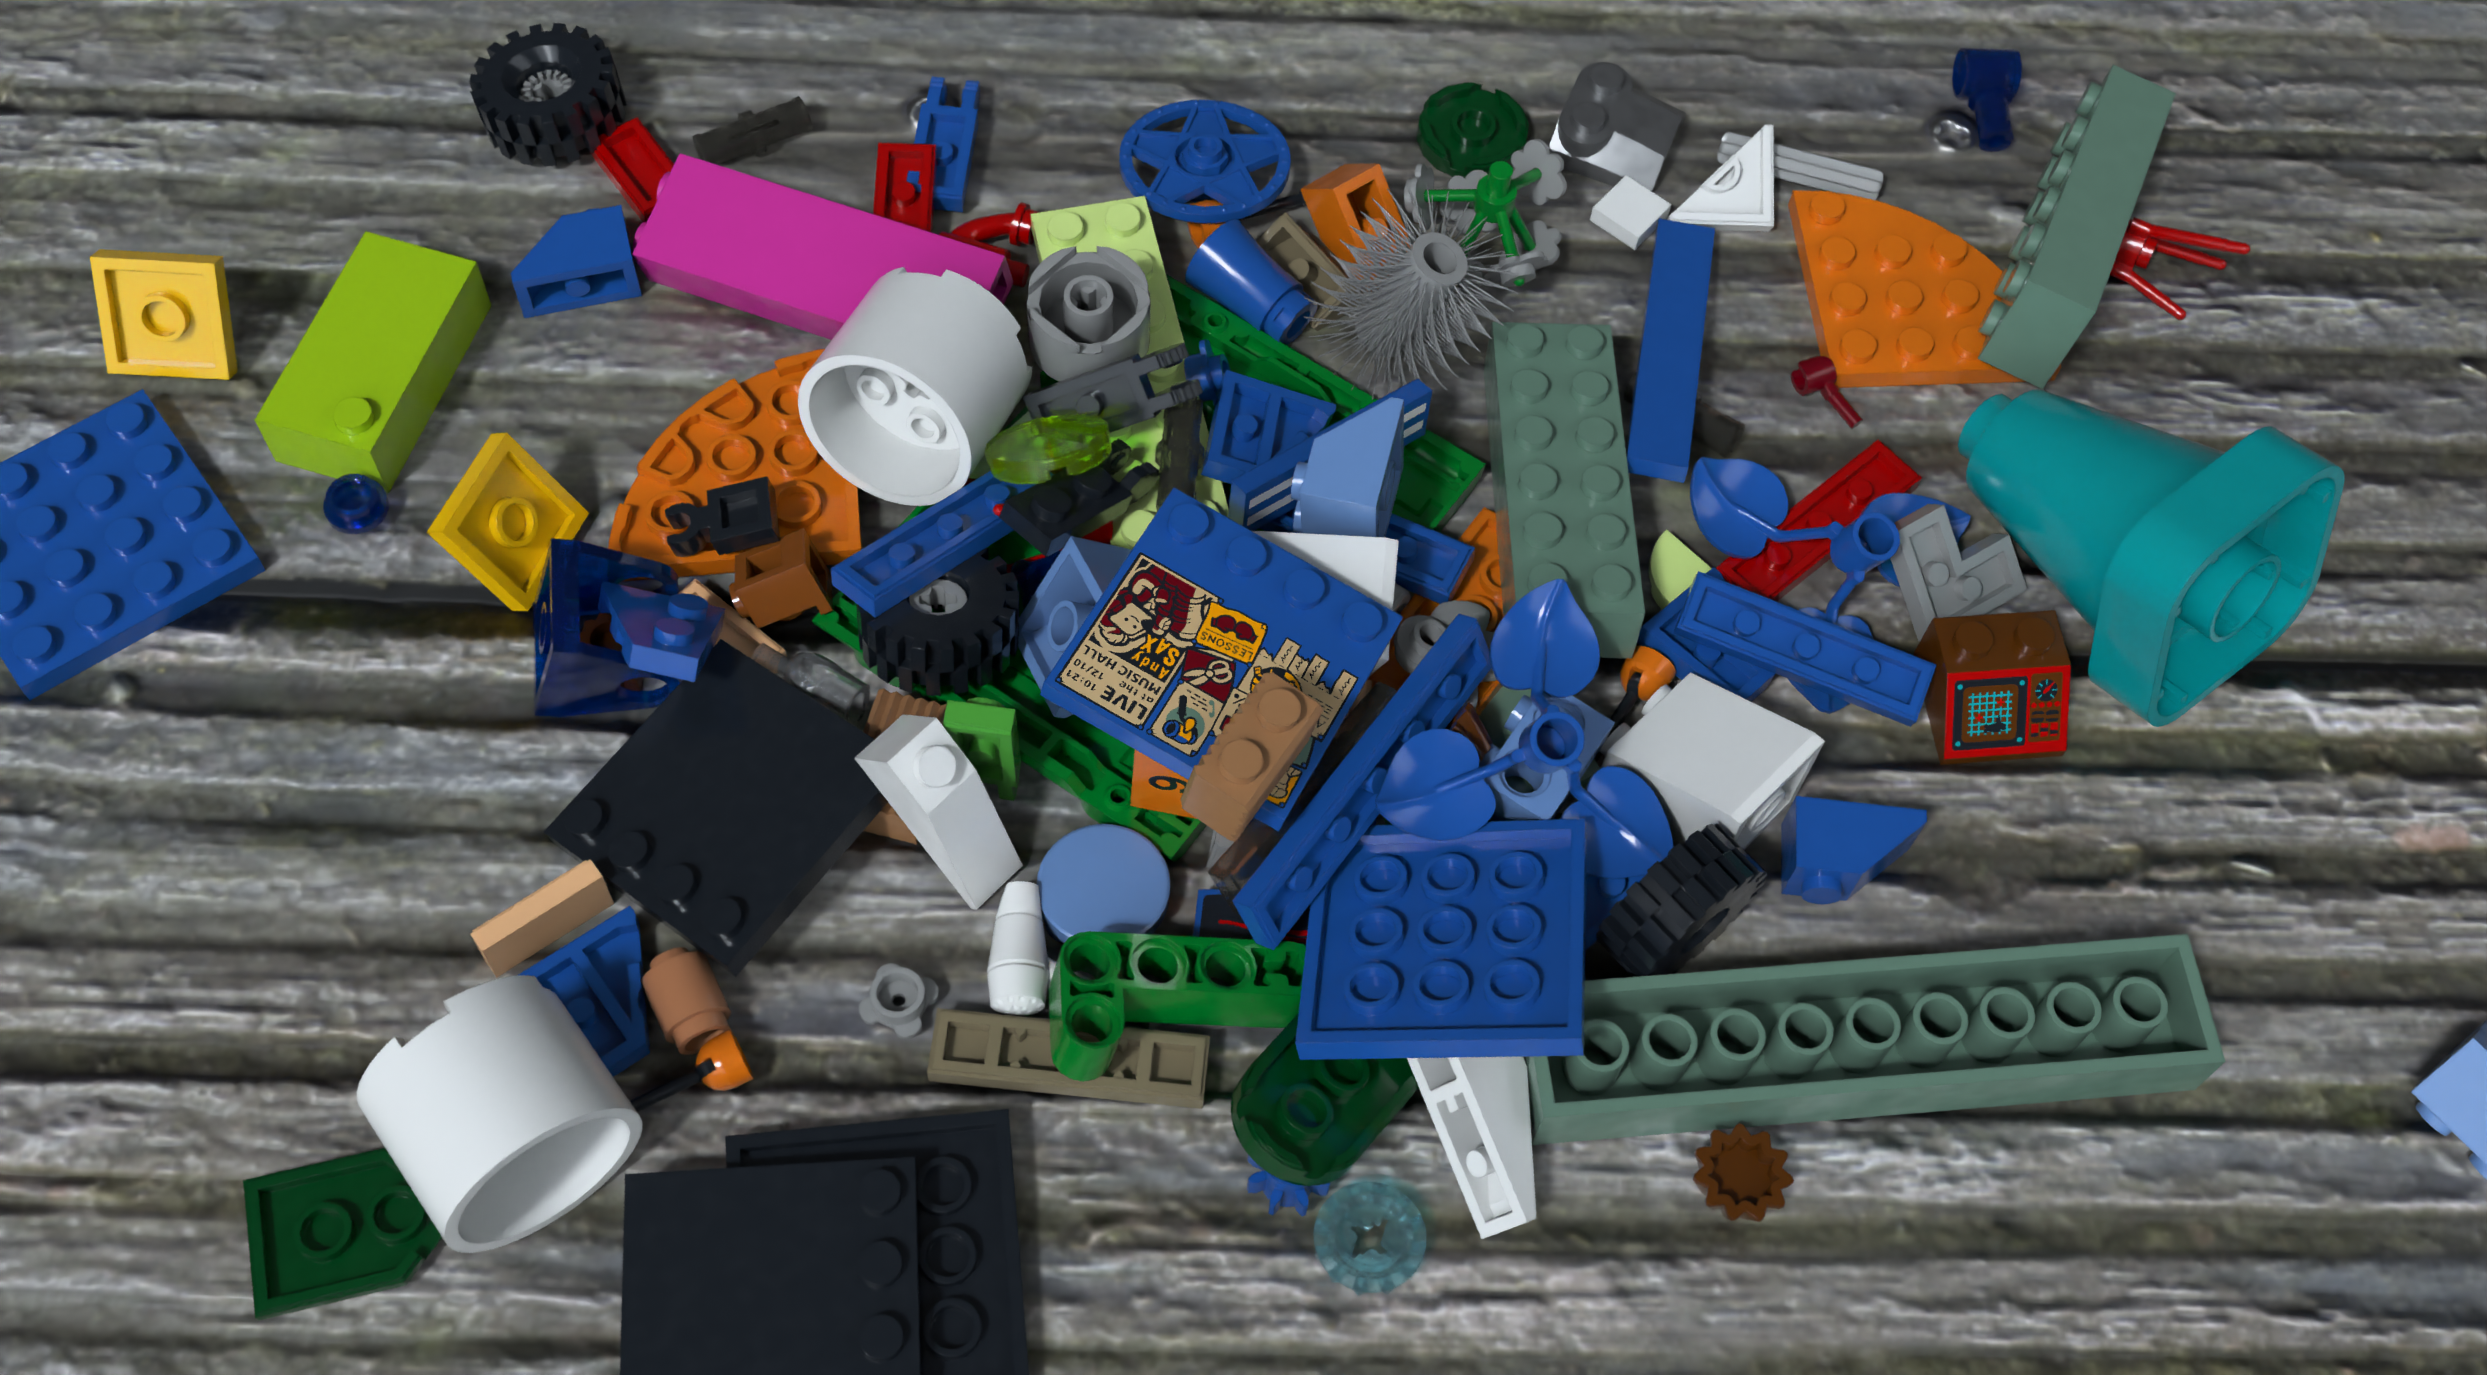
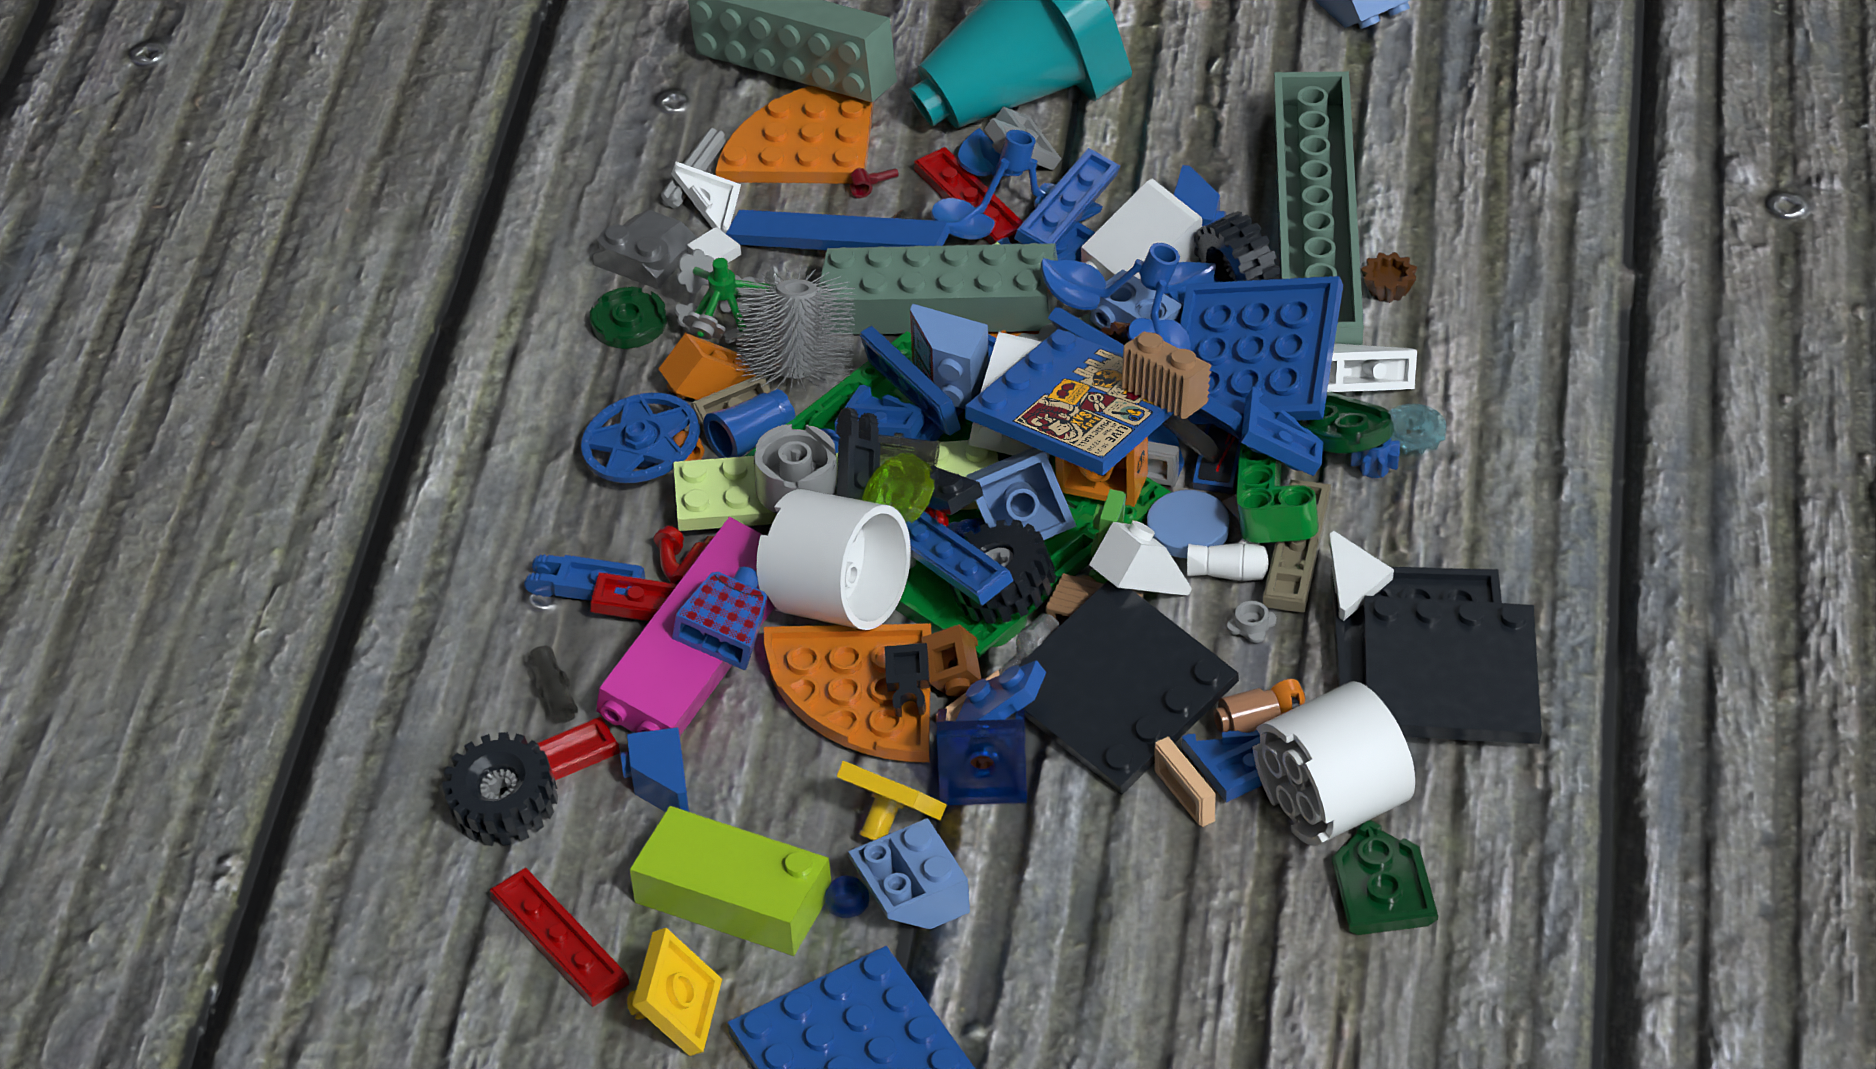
camera: 75 degrees left, 15 degrees down
reddish brown slope [1913,610,2071,765] -> none
clear blue pin [1952,48,2022,152] -> none
none -> red tile [490,867,629,1007]
none -> blue torso [672,567,767,670]
none -> medium blue slope [848,818,970,929]
none -> blue wing [1241,387,1323,476]
none -> white tile [1328,531,1394,621]

